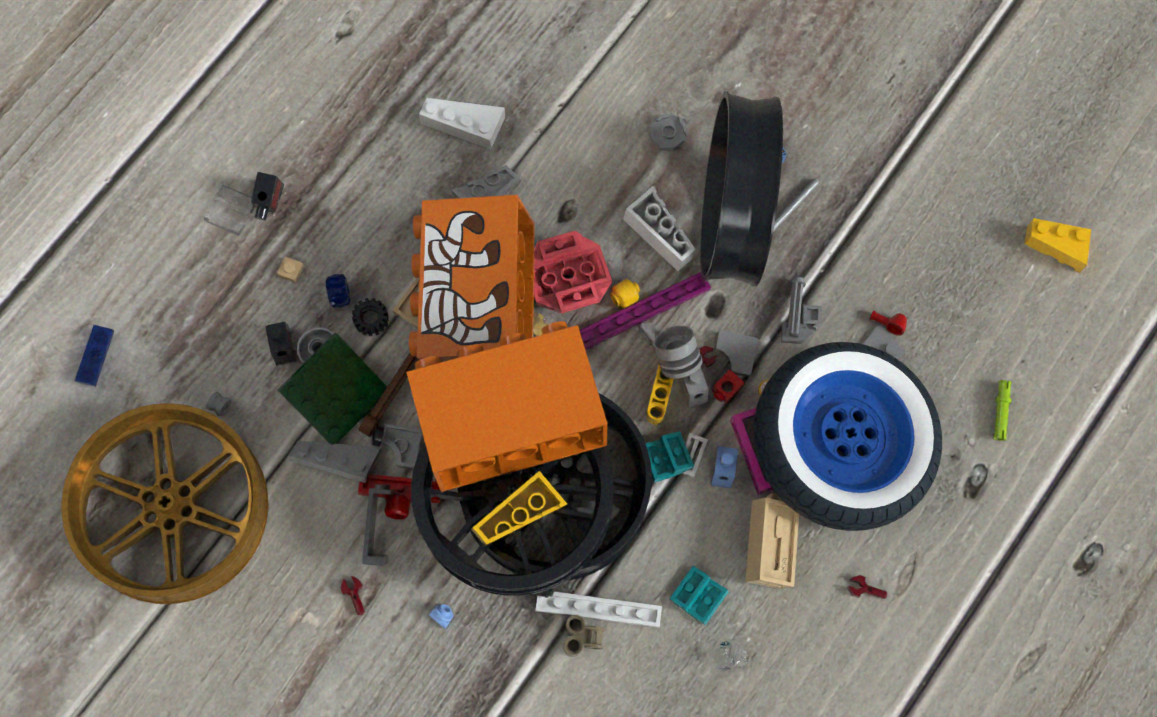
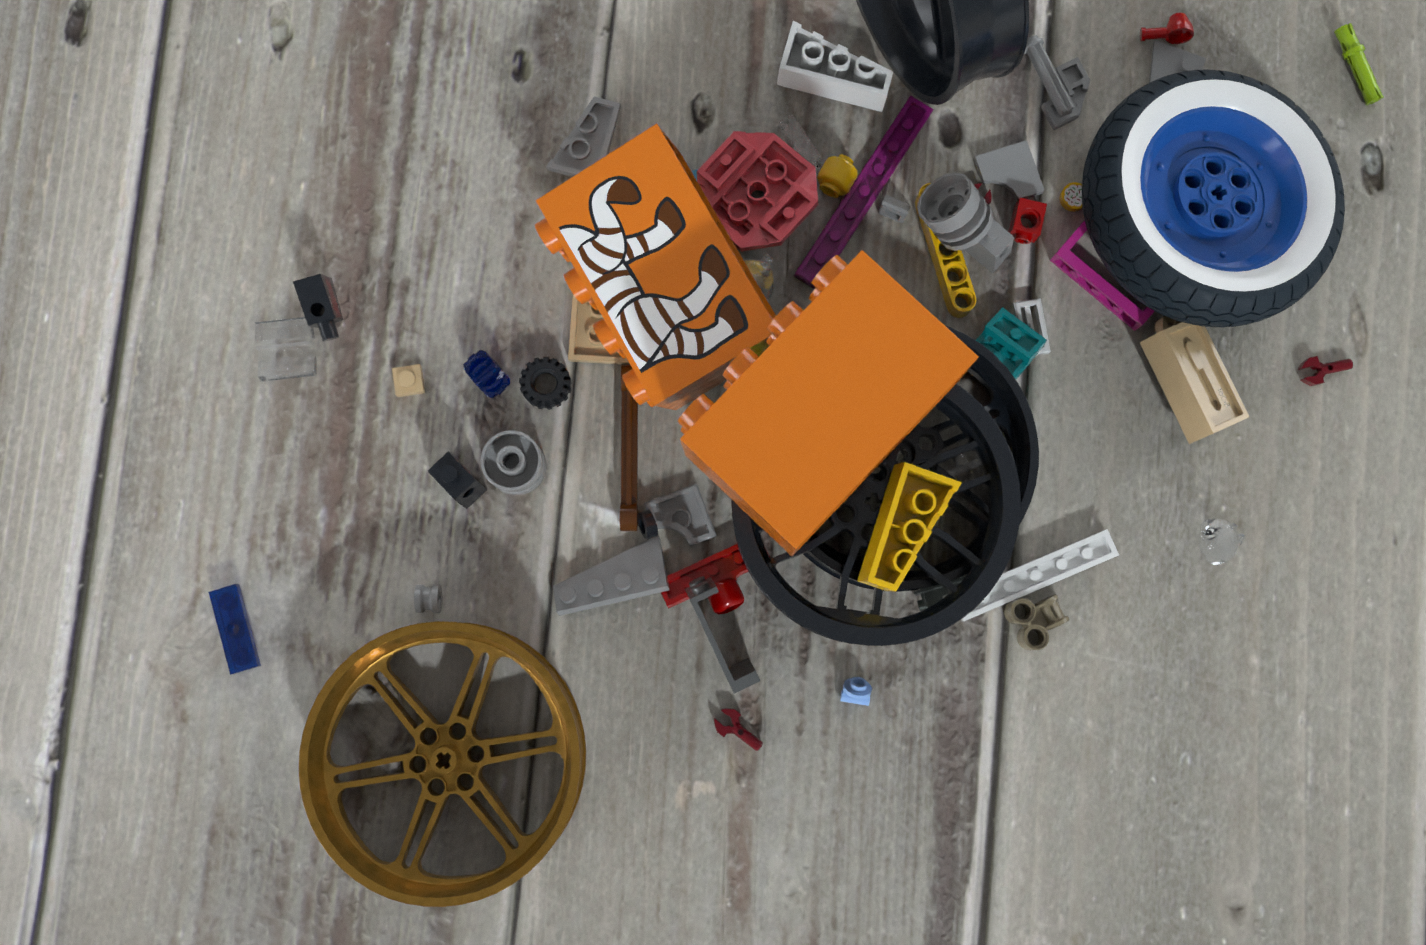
camera: 30 degrees left, 10 degrees up
dark green plate [277,333,387,445] -> none
white wedge [419,98,505,150] -> none
teal slope [669,566,729,625] -> none
medium blue torso [711,446,738,489] -> none

